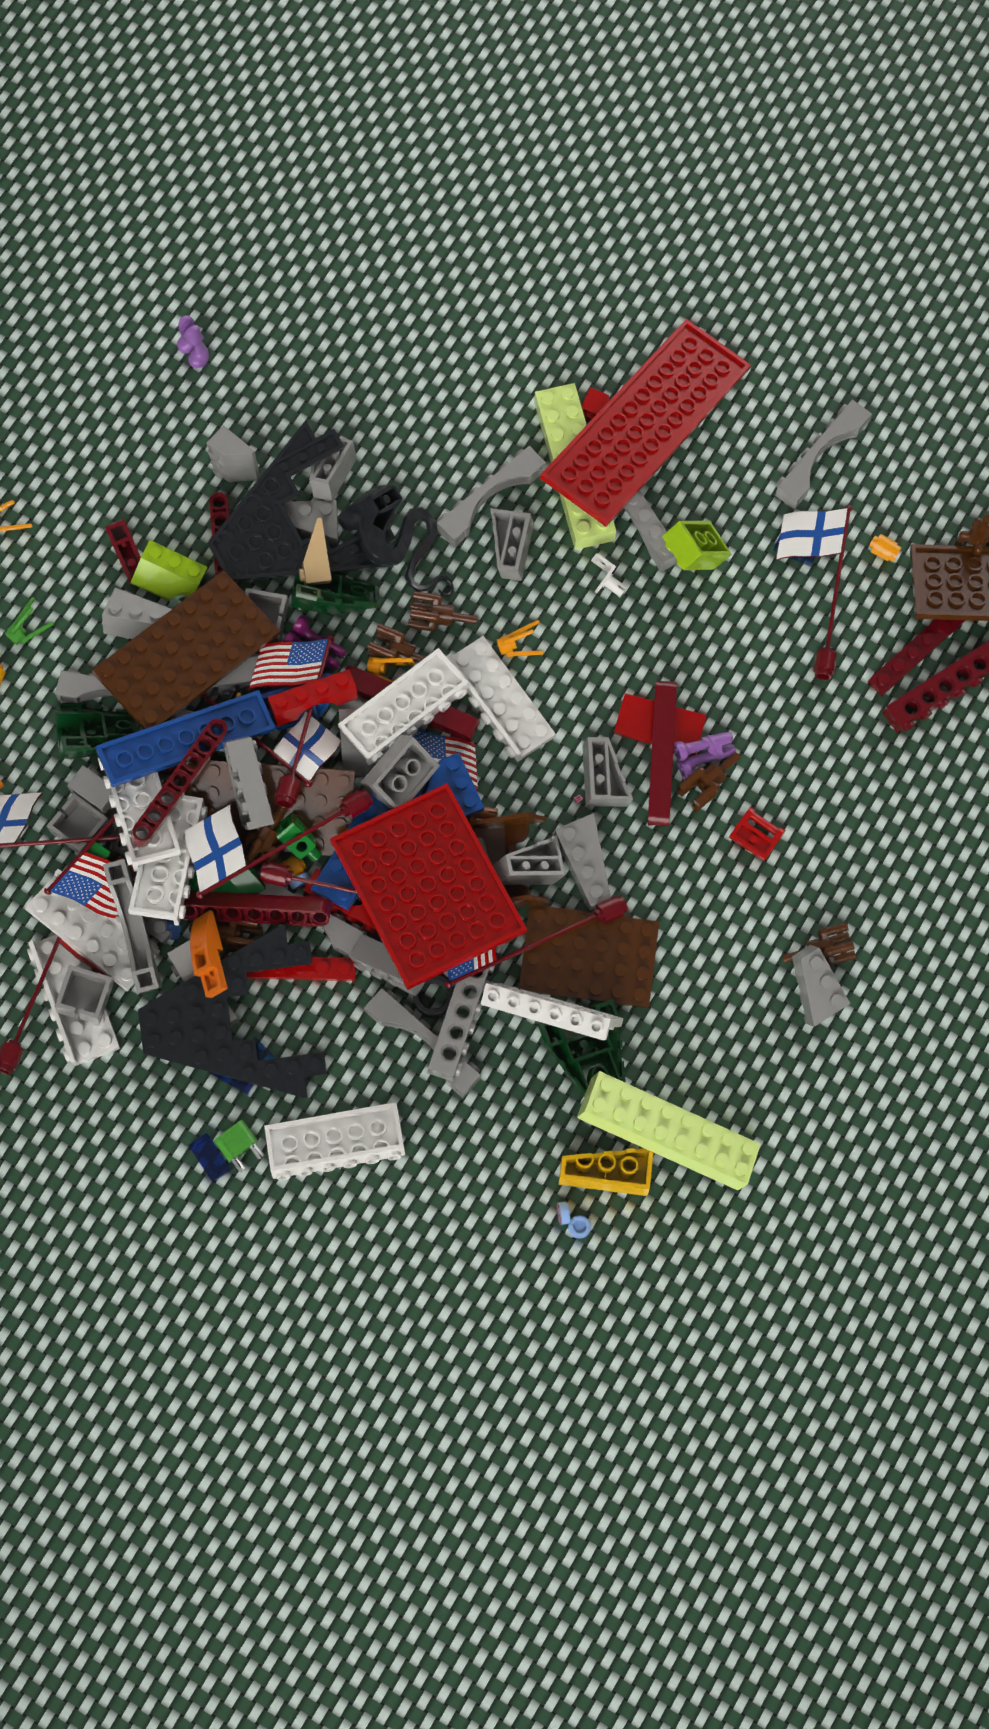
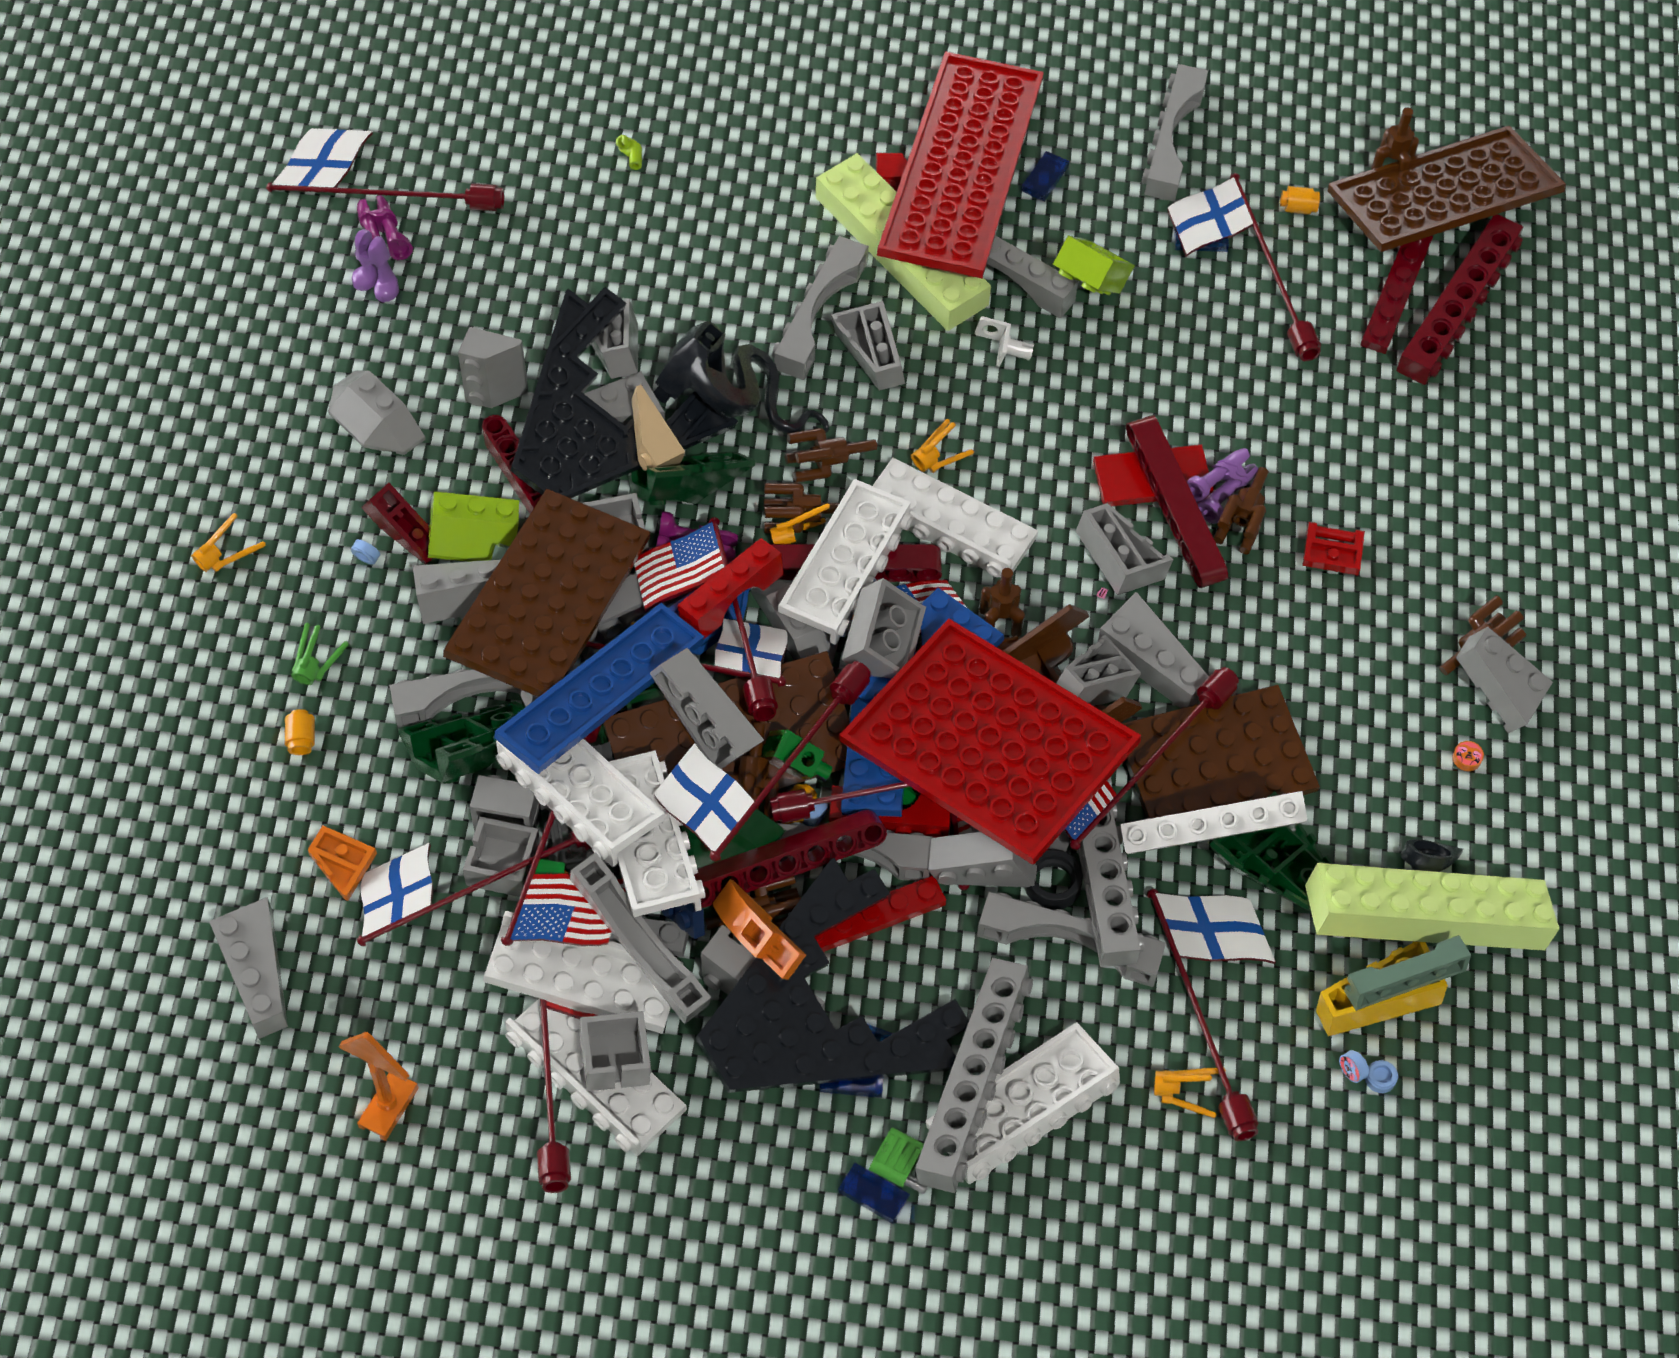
camera: 25 degrees left, 15 degrees down
dark red beam [131,719,227,847] -> none
none -> flag [266,128,505,211]
none -> light grey wedge [328,371,426,455]
none -> light blue tile [351,540,381,565]
none -> magenta piece [357,195,413,260]
none -> lime arm [616,135,642,170]
none -> light grey brick [915,958,1033,1193]
none -> reddish brown plant [979,568,1025,637]
none -> clear blue tile [1022,151,1069,202]
none -> flag [1147,888,1276,1141]
none -> light orange plant [1154,1067,1226,1118]
none -> sand green piece [1344,935,1471,1010]
none -> black piece [1401,839,1463,872]
none -> tile [1452,741,1484,771]

